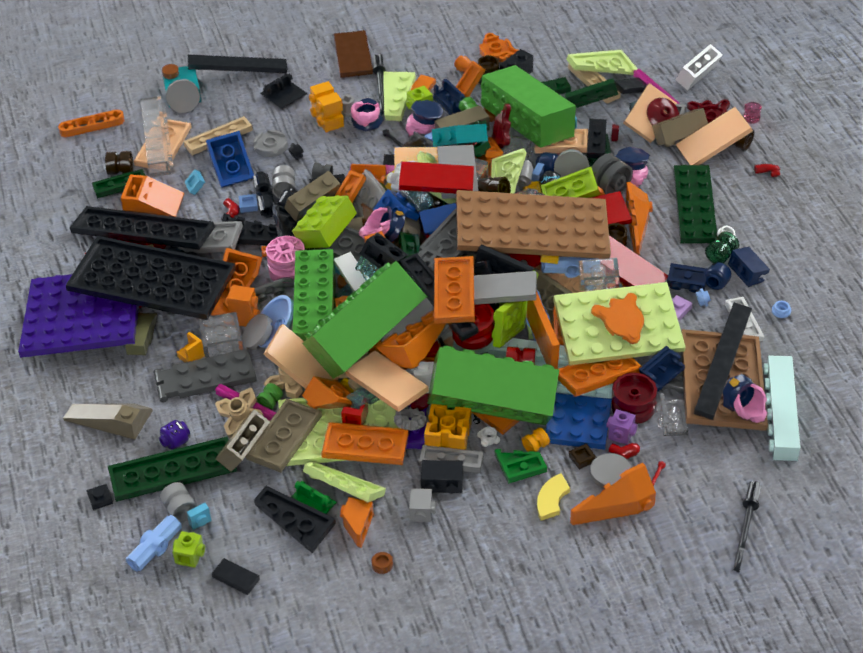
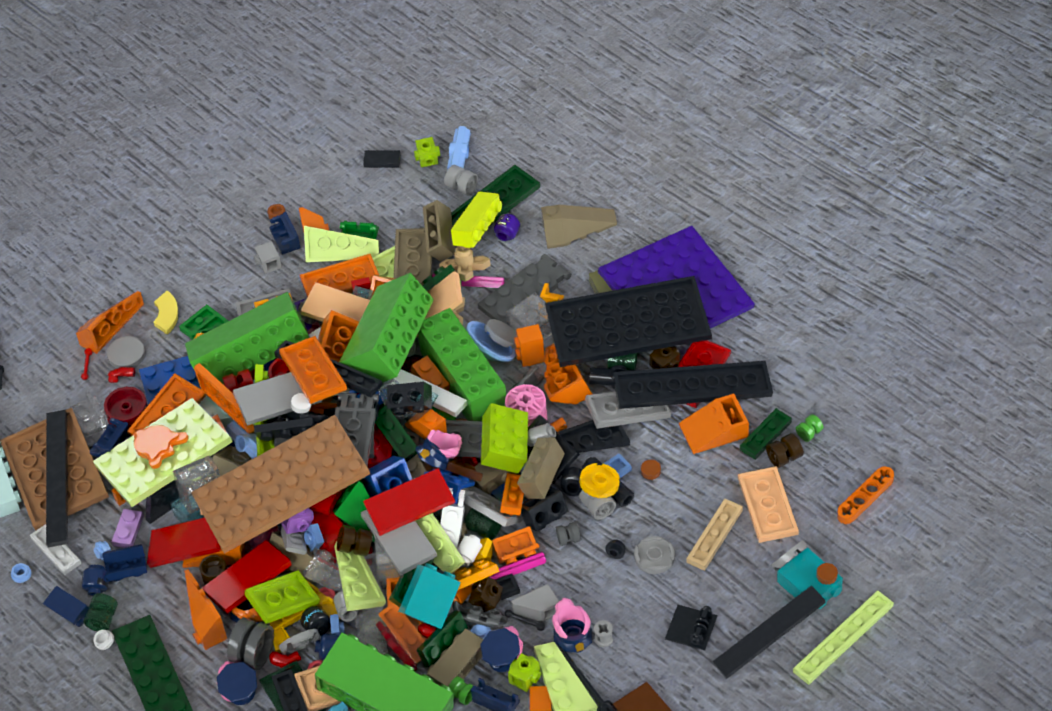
camera: 155 degrees right, 5 degrees up
black plate [86,484,113,510] -> none
clear brick [140,96,174,177] -> none
medium azure plate [184,169,205,195] -> none
medium azure plate [187,503,211,530] -> none
blue slope [206,131,254,188] -> none
red arm [223,198,240,218] -> none
black wing [254,486,336,553] -> none
light orange brick [309,81,344,132] -> none
black brick [420,460,463,494] -> none
dark brown tile [569,444,597,469] -> none
medium lavender brick [607,409,638,445] -> none
piece [723,374,767,423] -> none
none -> dark blue hinge [269,212,301,255]
none -> white tile [291,393,311,414]
none -> dark green plate [422,264,455,292]
none -> neon yellow brick [451,192,502,248]
none -> light grey slope [511,584,559,622]
none -> light grey brick [527,423,556,447]
none -> yellow tile [579,463,620,498]
none -> dark orange tile [641,460,661,480]
none -> yellowish green tile [793,591,894,685]
none -> bright green wheel [796,414,824,442]

